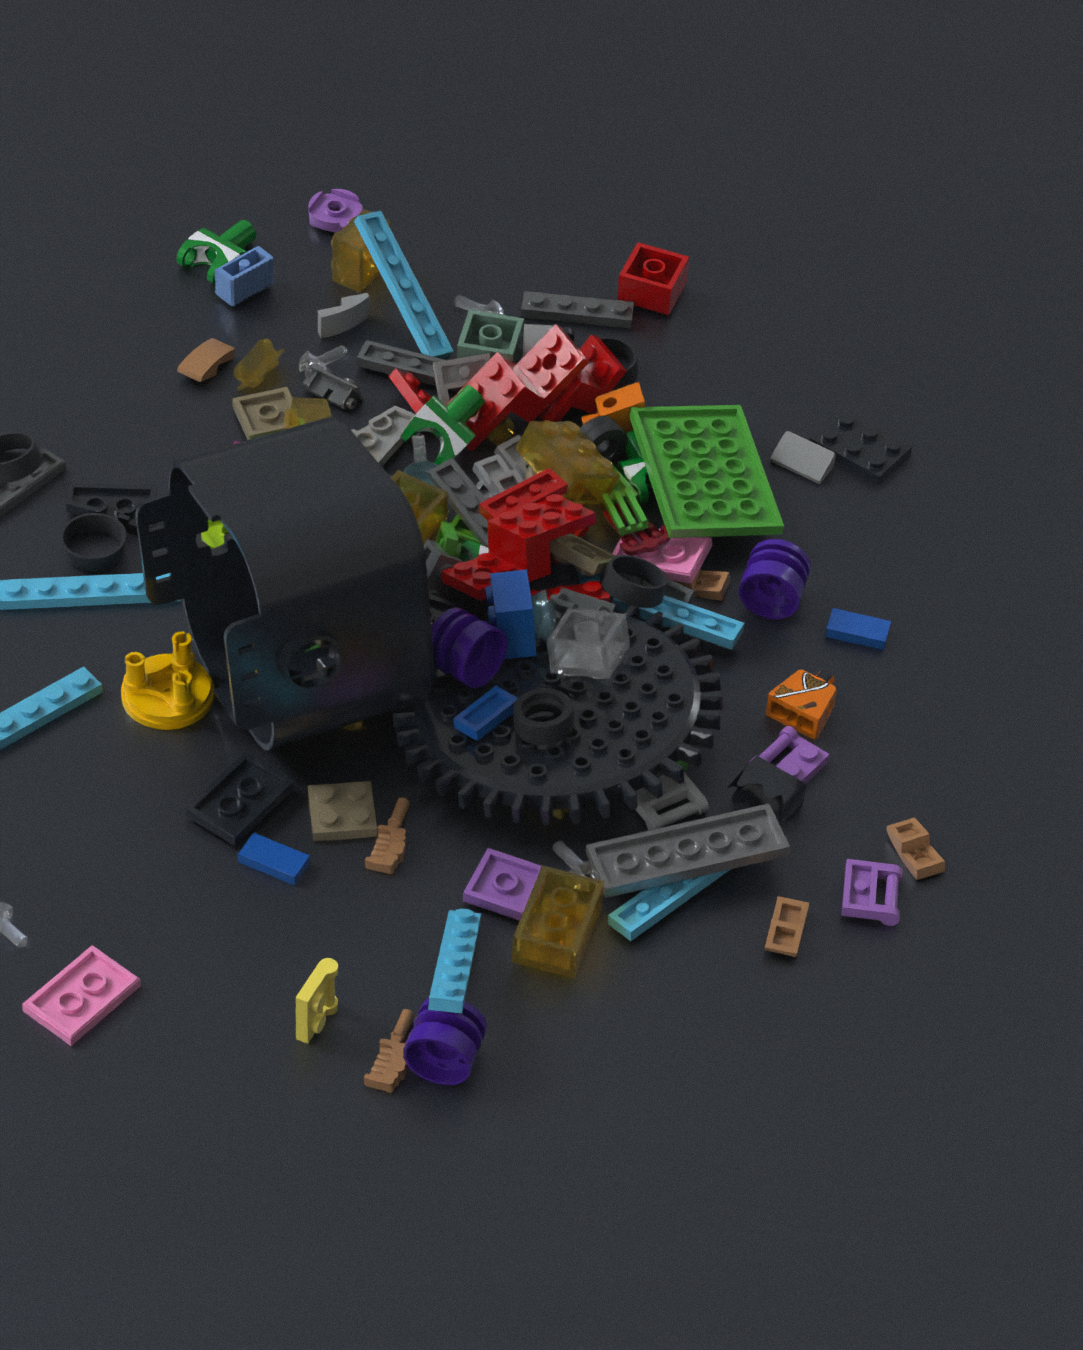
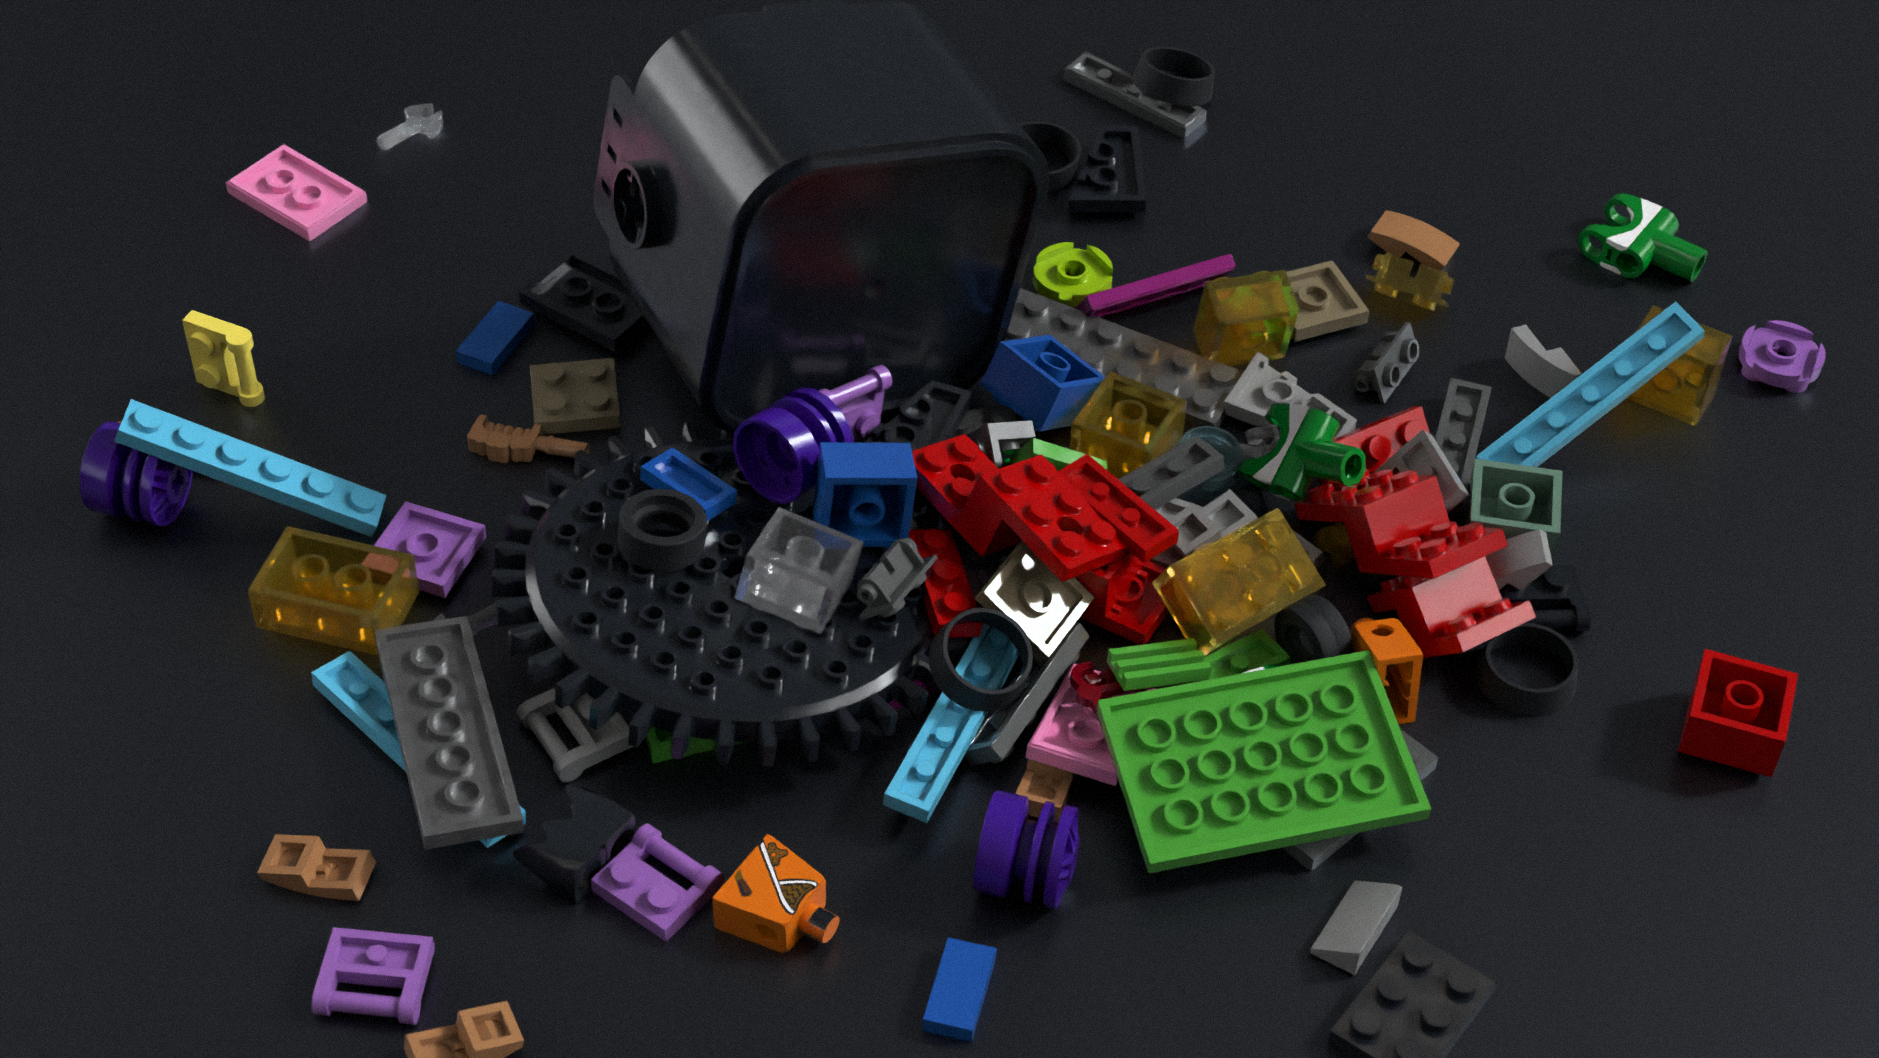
camera: 90 degrees right, 0 degrees up
medium blue brick [214,246,273,306] -> none
clear bar [299,345,347,378] -> none
clear bar [454,295,504,315] -> none
dark grey plate [521,291,634,329] -> none
clear light blue hat [531,589,556,642] -> none

